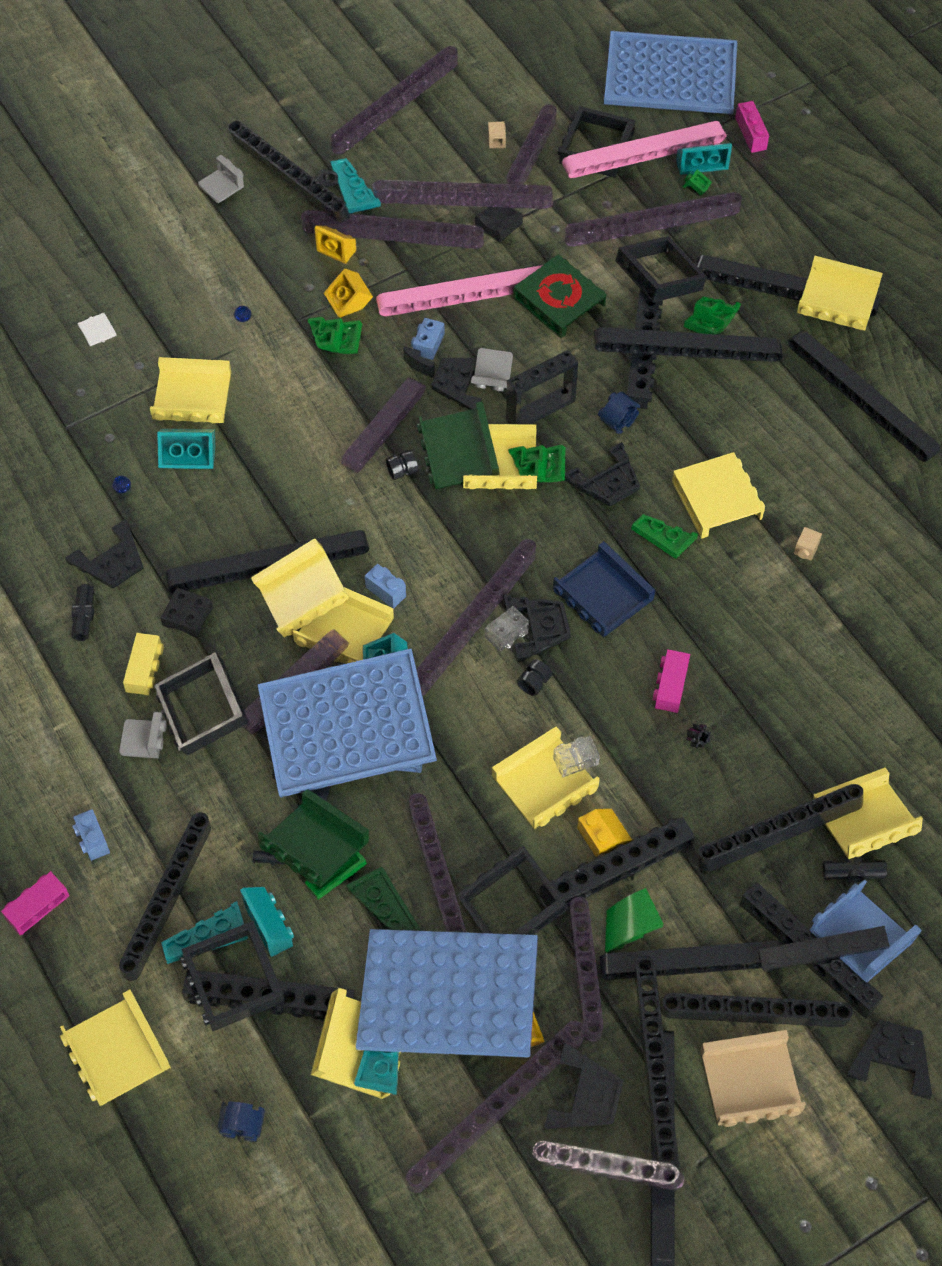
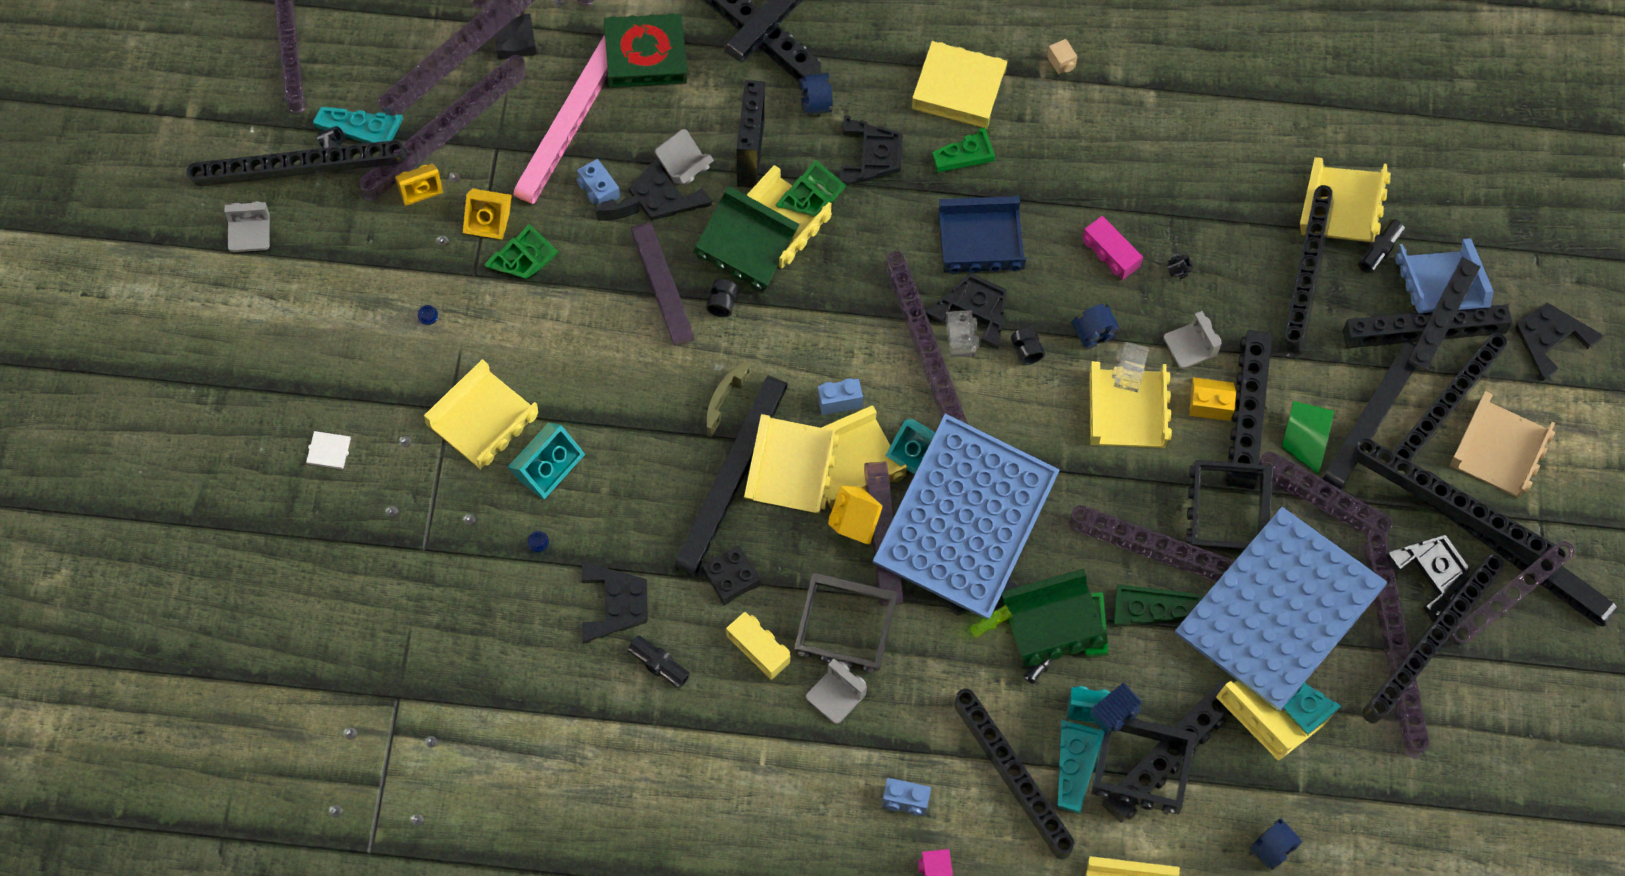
camera: 55 degrees left, 5 degrees up
none -> olive slope [707,361,751,437]
none -> yellow slope [828,486,883,544]
none -> clear neon green pin [969,605,1012,639]
none -> dark blue brick [1071,304,1119,350]
none -> dark blue brick [1089,682,1142,734]
none -> light grey bracket [1163,311,1221,369]
none -> black beam [1362,554,1504,724]

